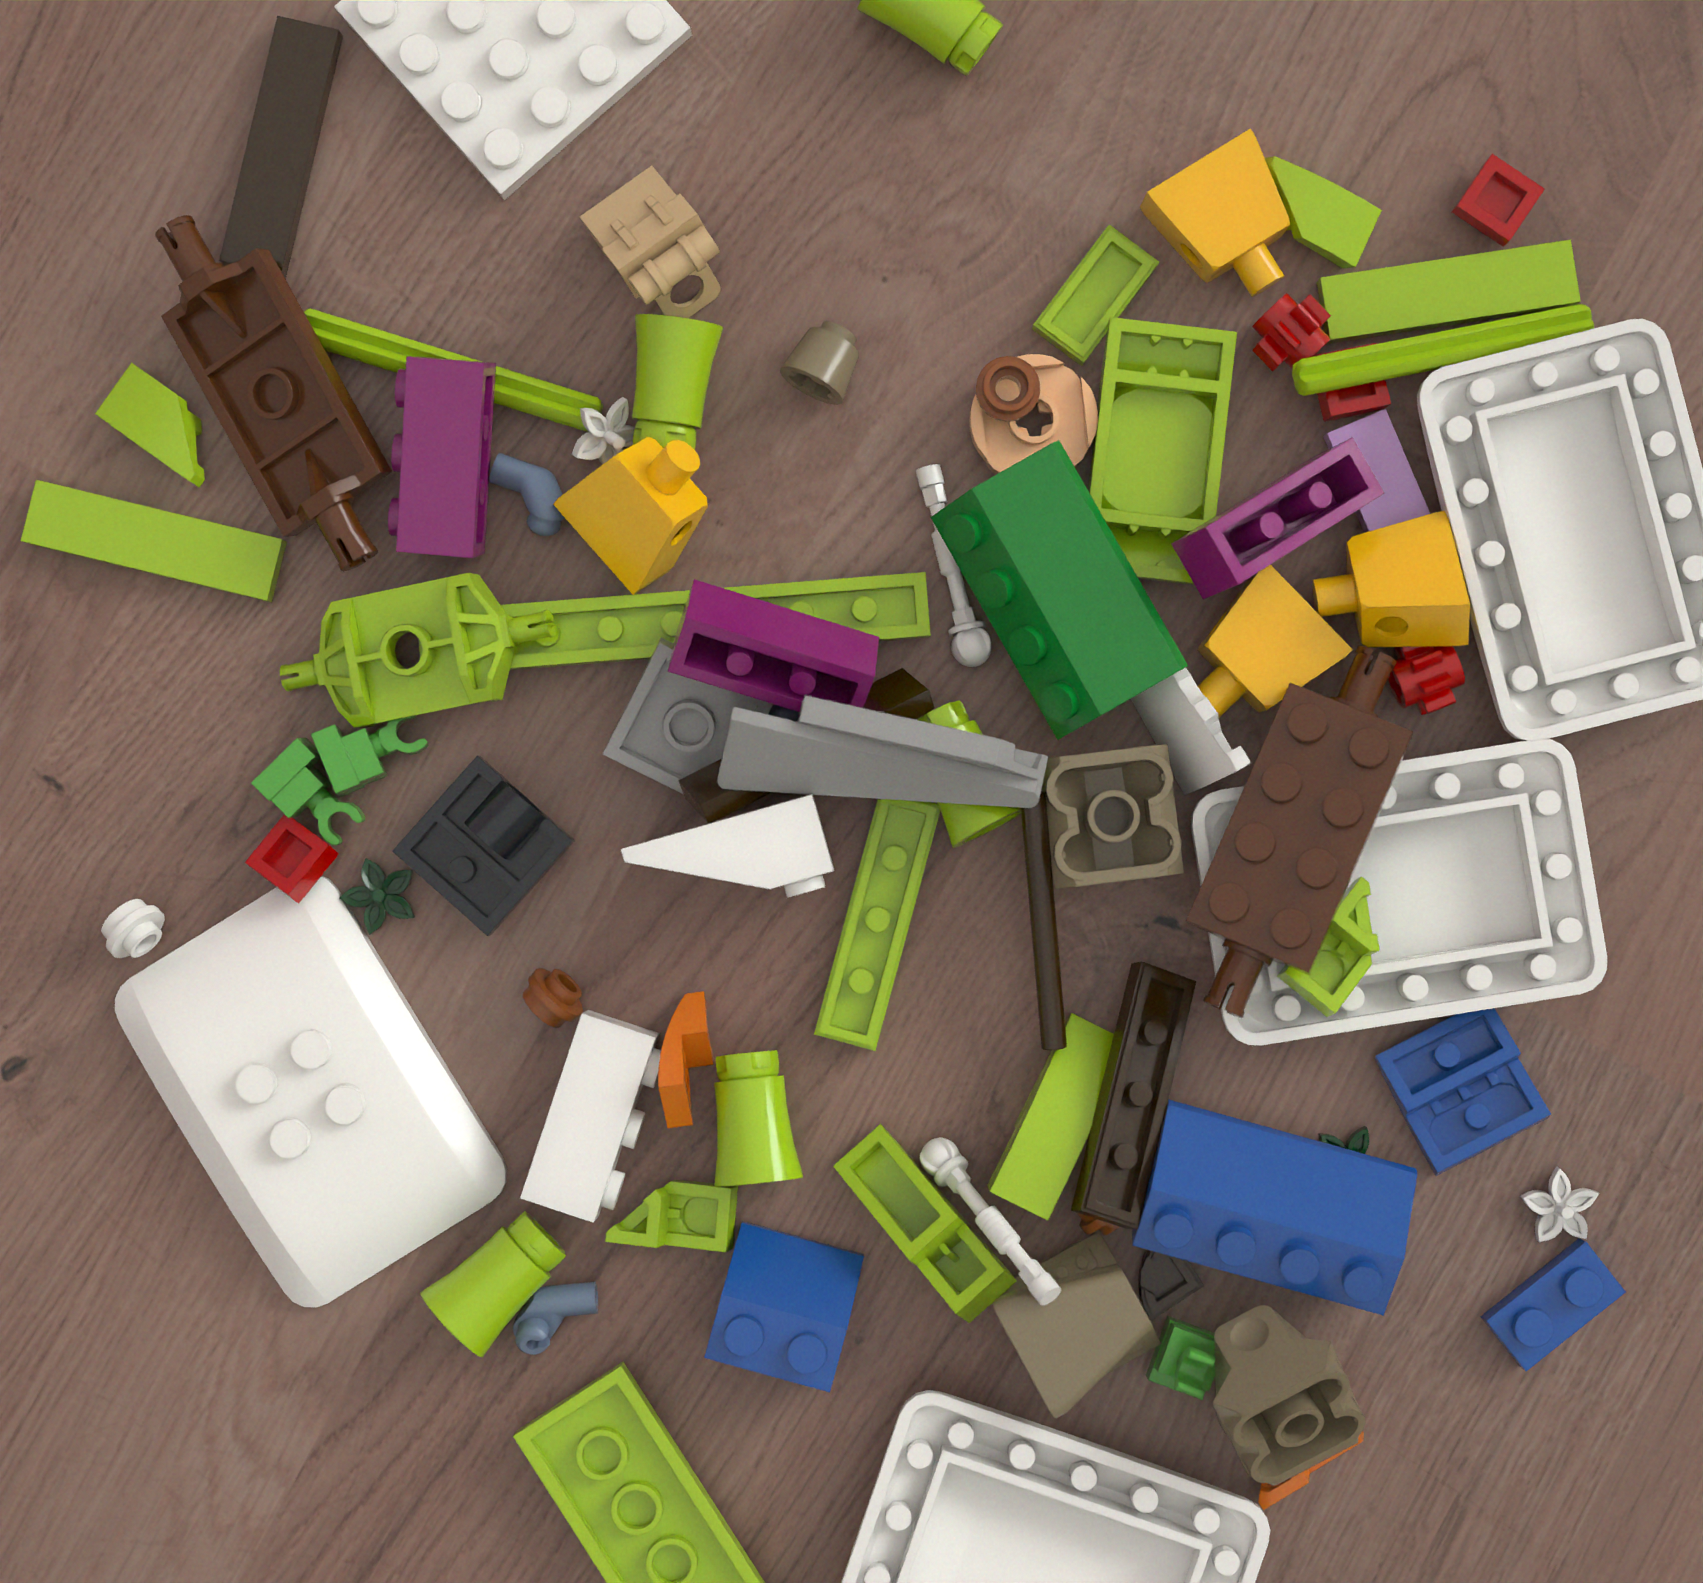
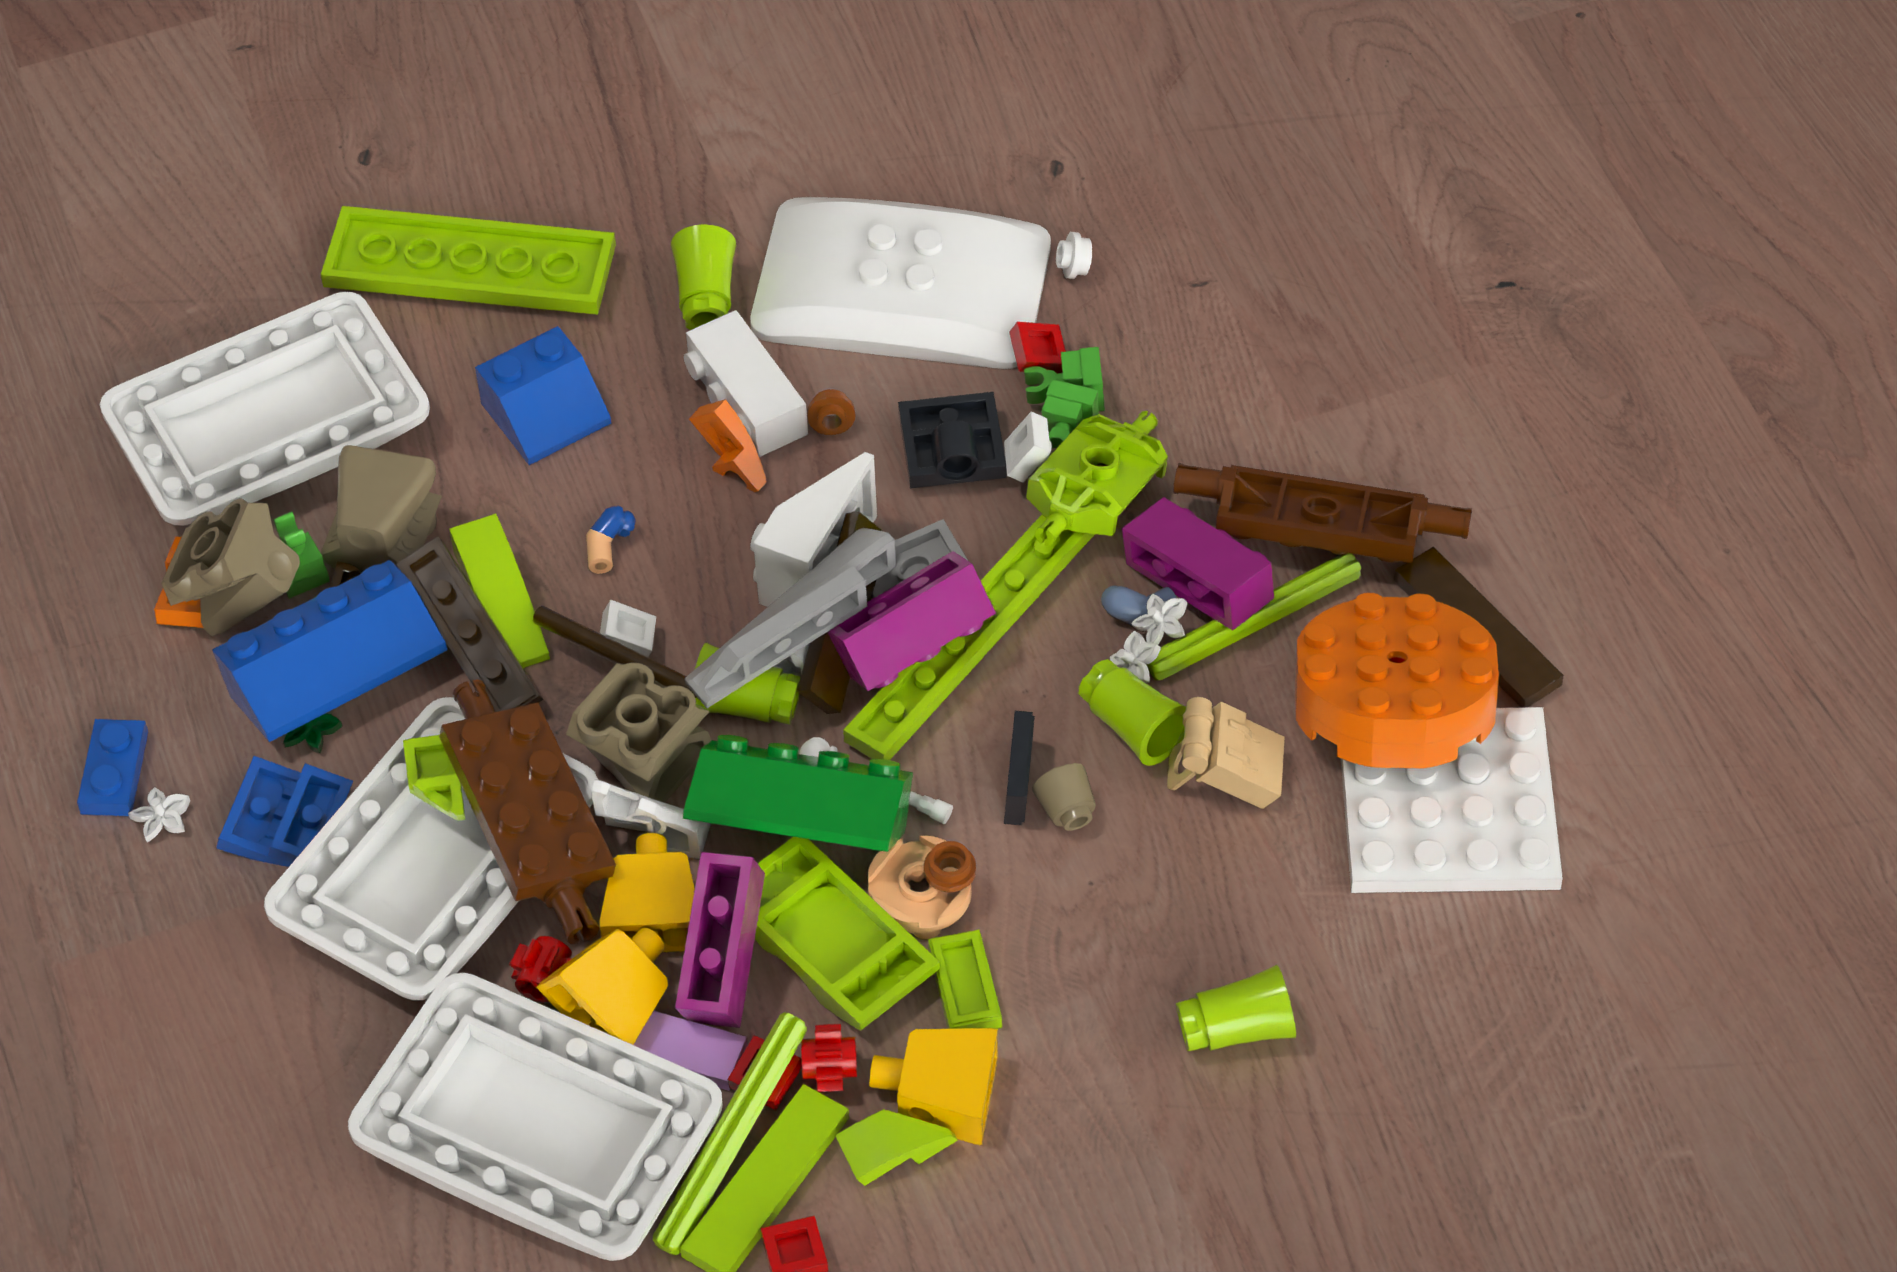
camera: 130 degrees right, 35 degrees down
lime tile [21,480,287,603] -> none
lime slope [95,362,205,488] -> none
dark green plant [340,858,415,935] -> none
sand blue arm [513,1281,598,1355] -> none
yellow torso [553,437,708,595] -> none
lime slope [605,1180,738,1252] -> none
lime plant [714,1050,803,1187] -> none
lime tile [814,799,940,1051] -> none
lime slope [833,1124,1017,1323] -> none
white piece [920,1137,1061,1306] -> none
none -> arm [586,506,636,574]
none -> white plate [600,600,656,657]
none -> white plate [1004,411,1052,483]
none -> black tile [1004,710,1035,825]
none -> white plant [1131,594,1188,645]
none -> orange piece [1295,593,1499,769]

